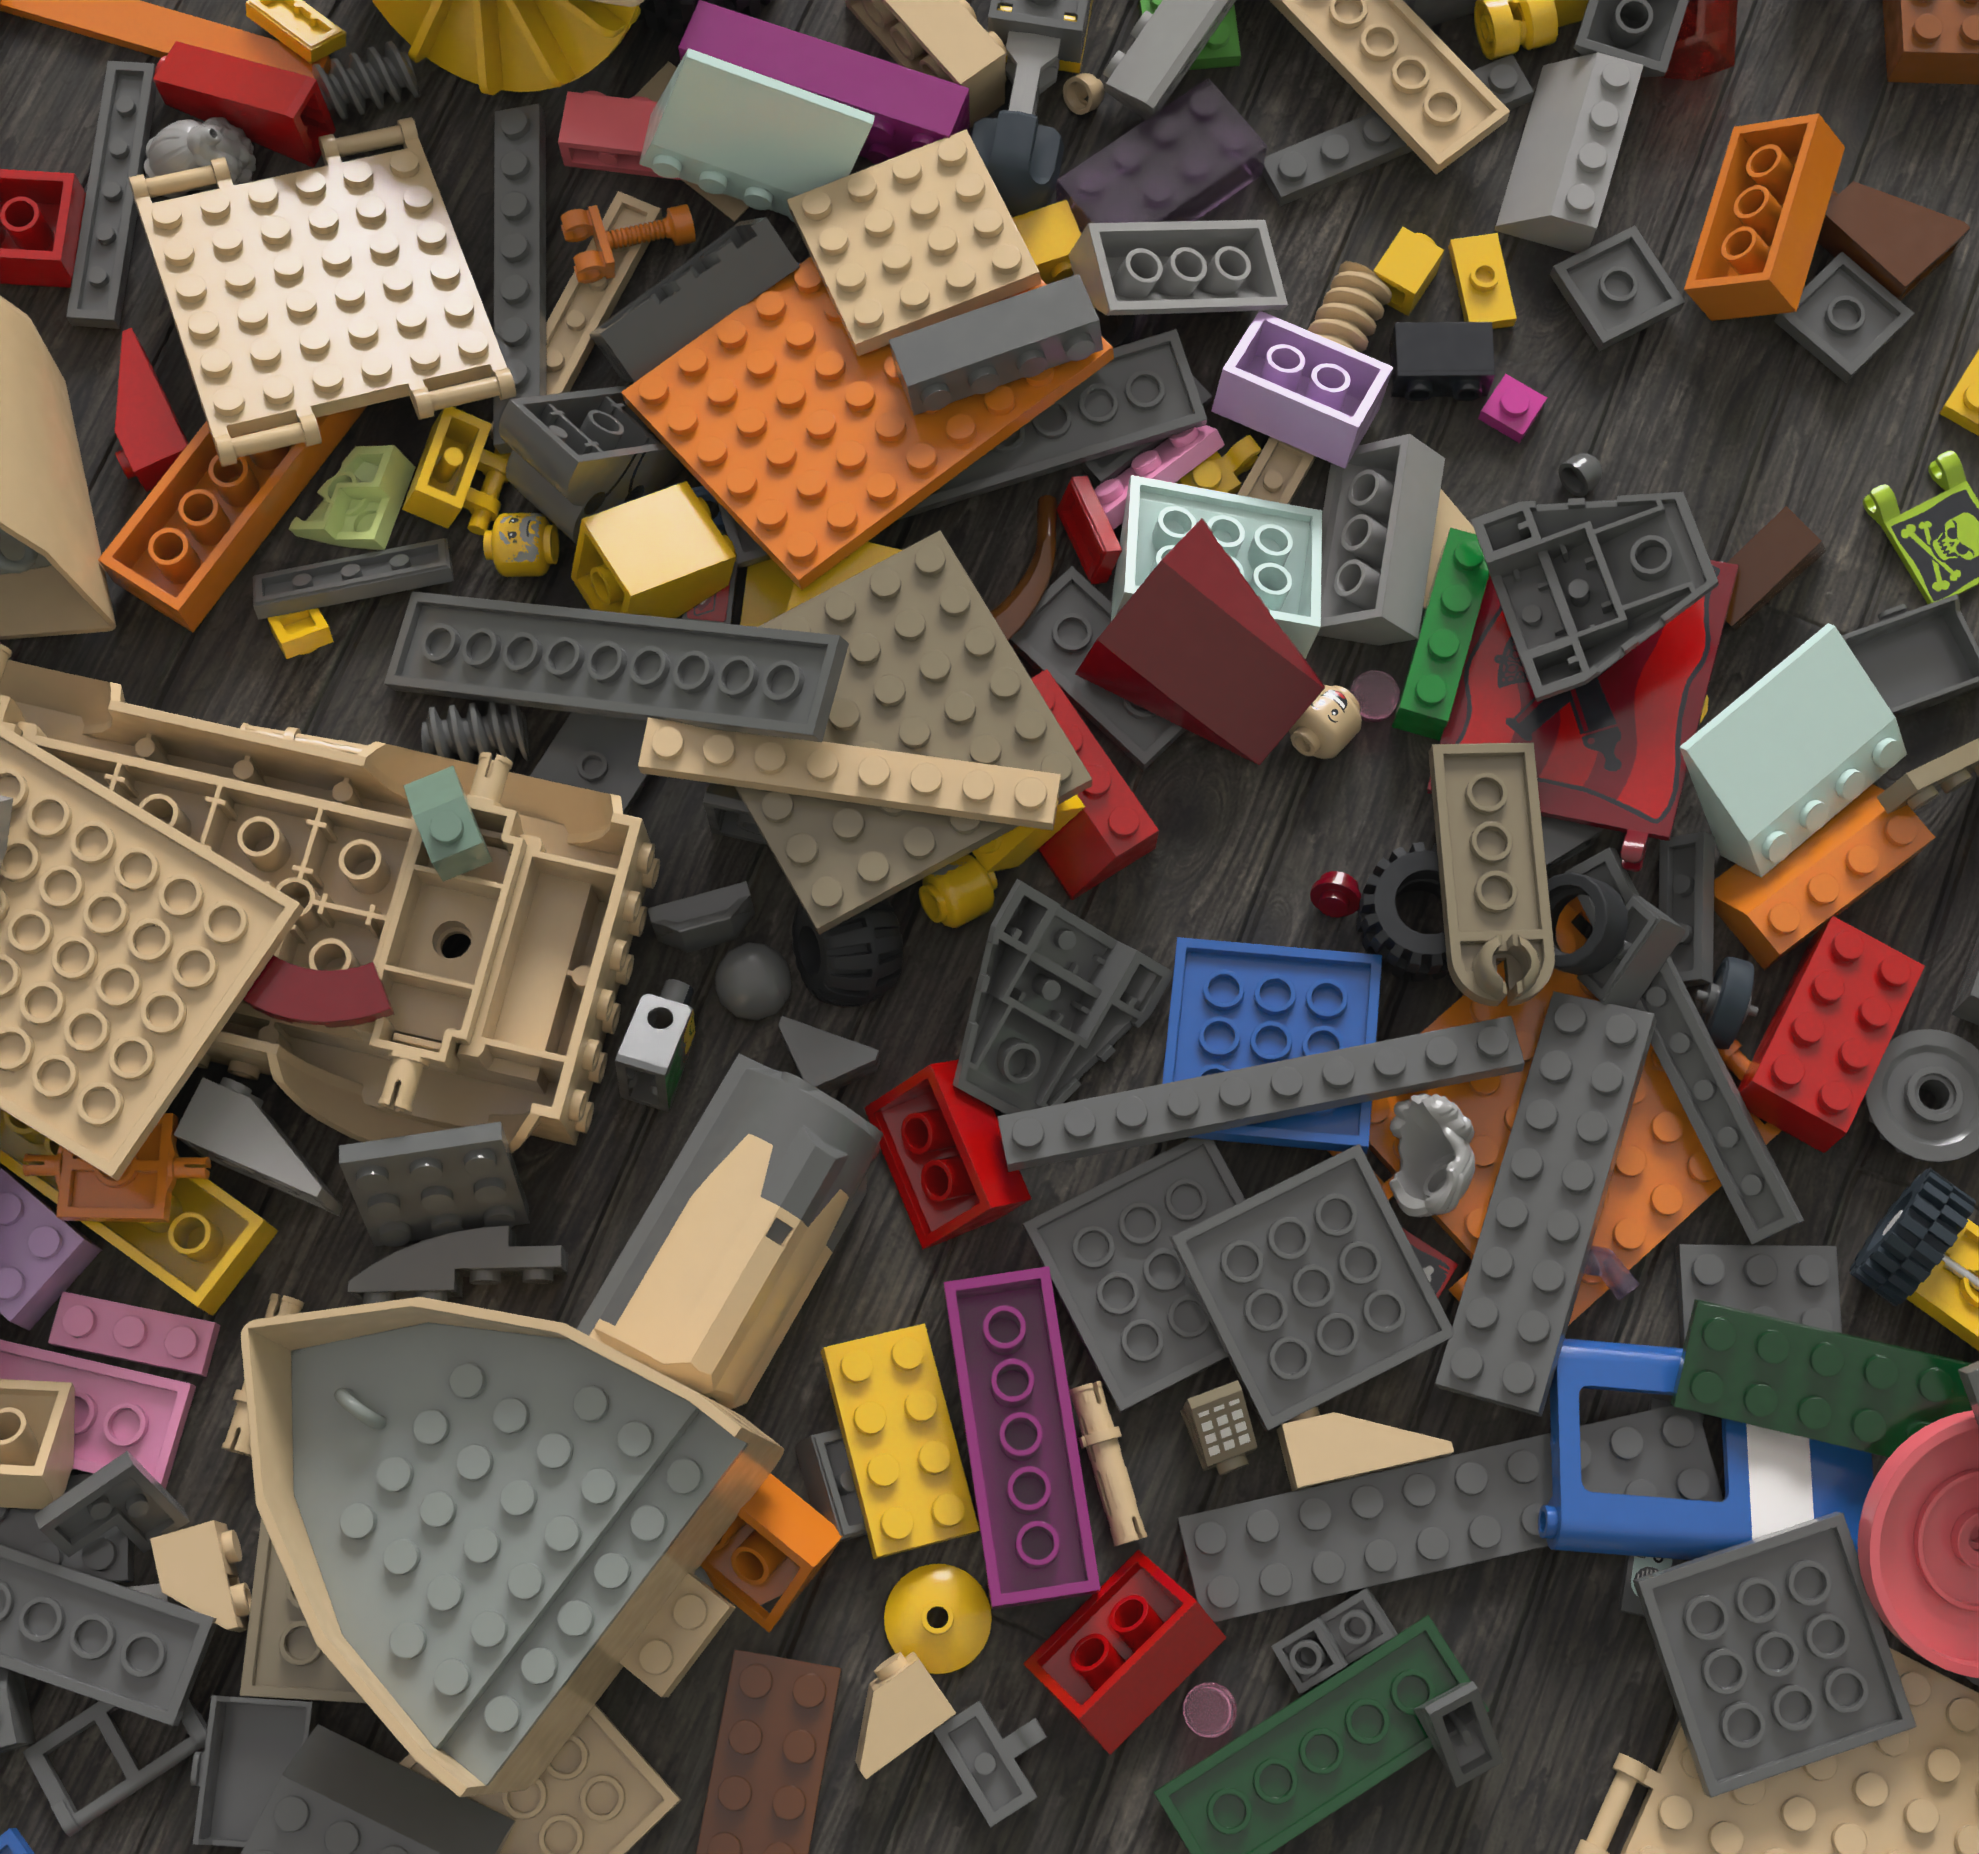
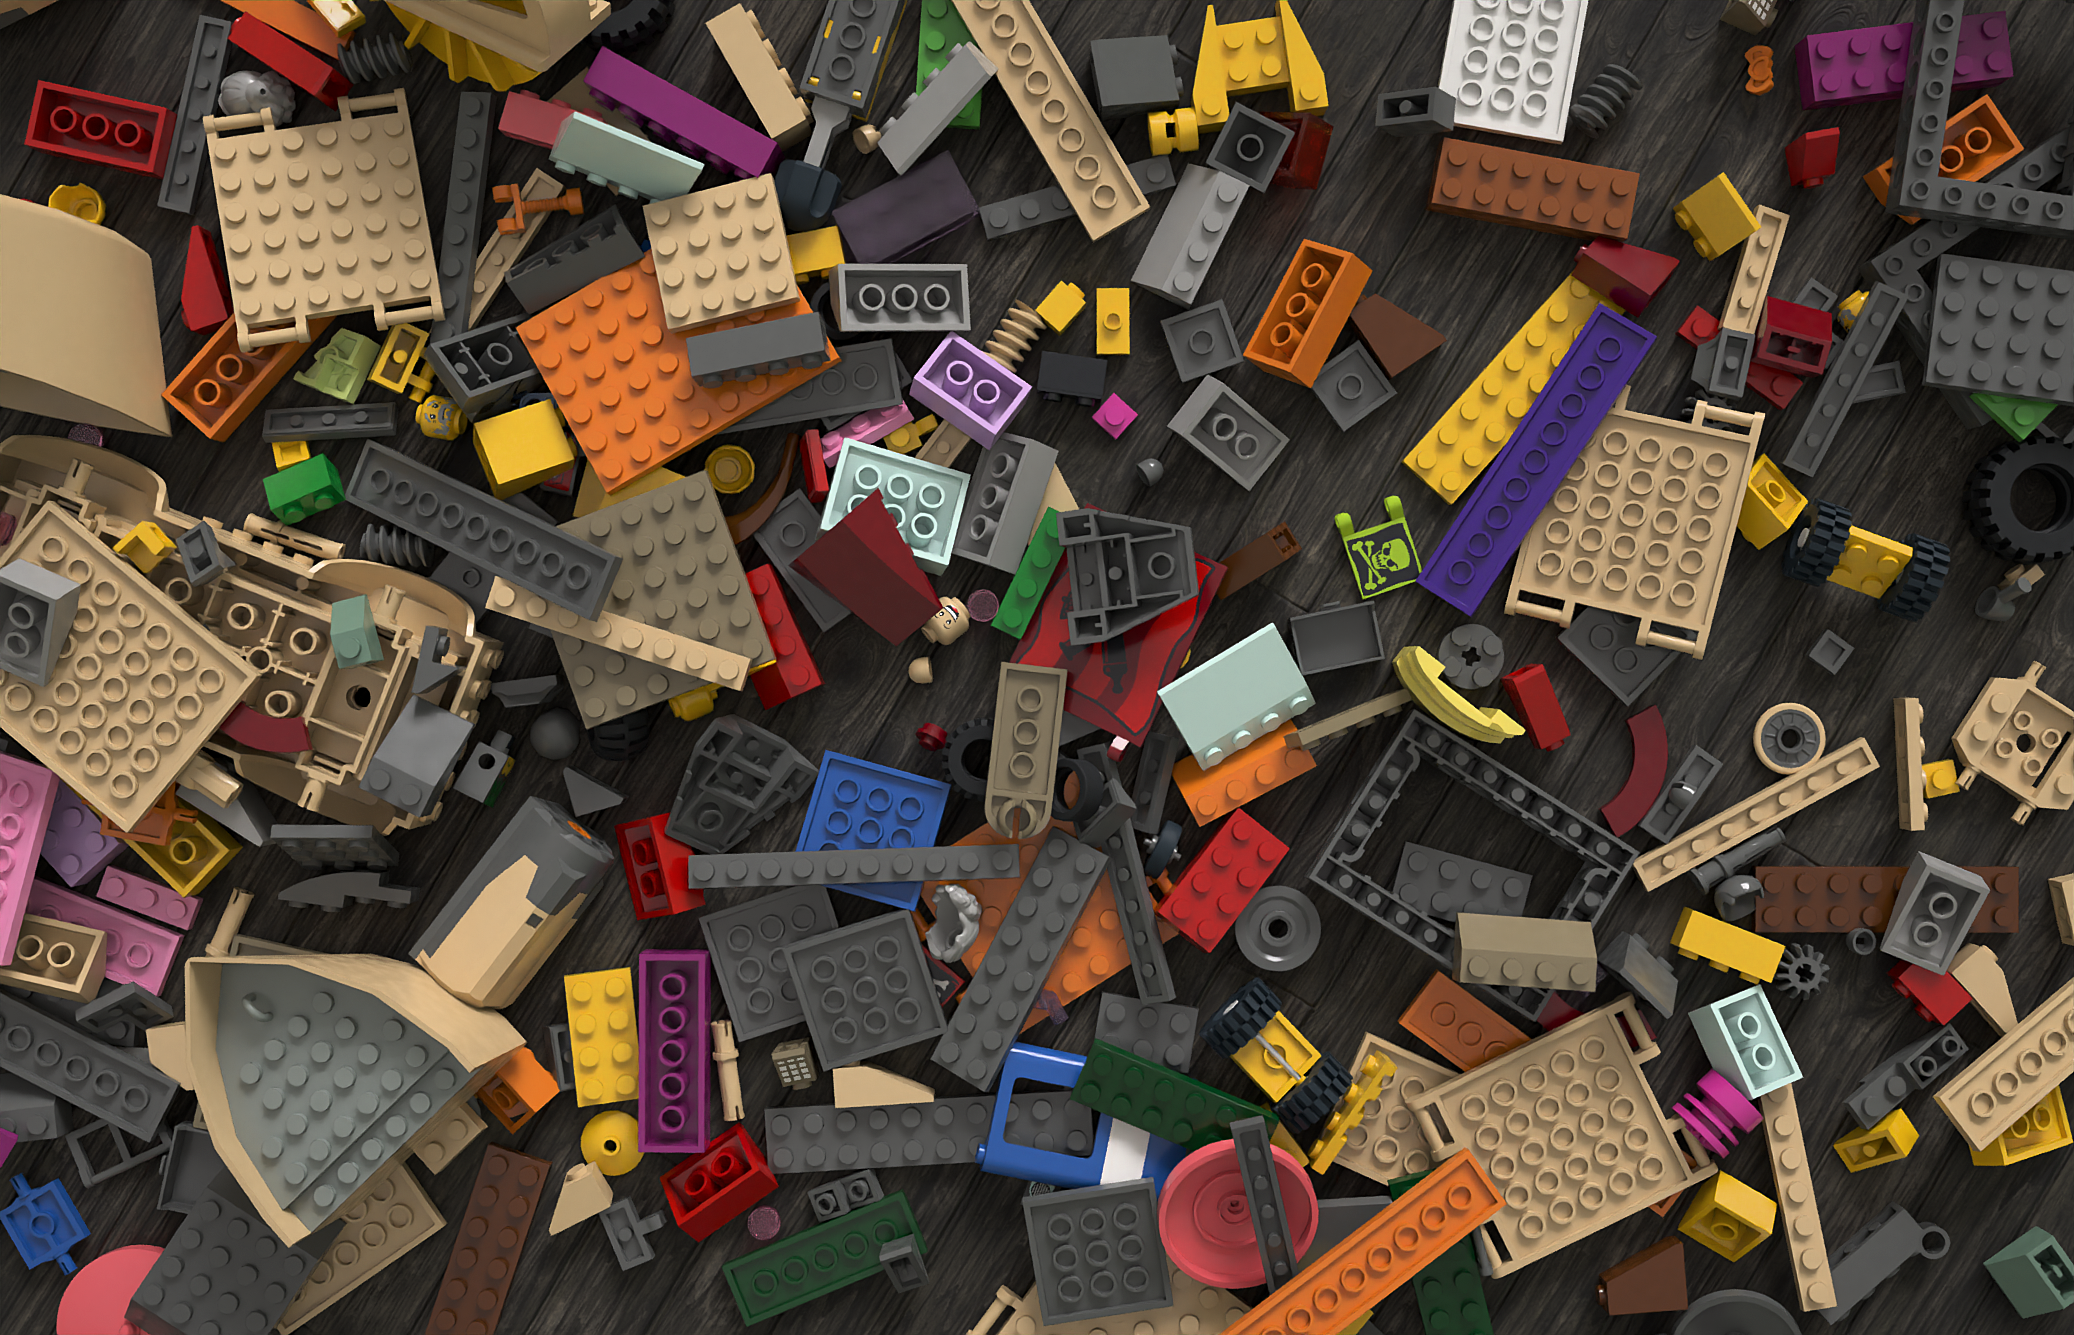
camera: 10 degrees right, 15 degrees up
none -> yellow panel [113,521,177,573]
none -> tan piece [175,750,244,808]
none -> dark grey slope [176,521,235,587]
none -> green brick [263,453,346,526]
none -> slope [359,694,475,818]
none -> dark grey slope [411,626,466,694]
none -> yellow hair [704,444,755,494]
none -> tan hinge [908,657,933,684]
none -> light grey slope [1167,374,1290,491]

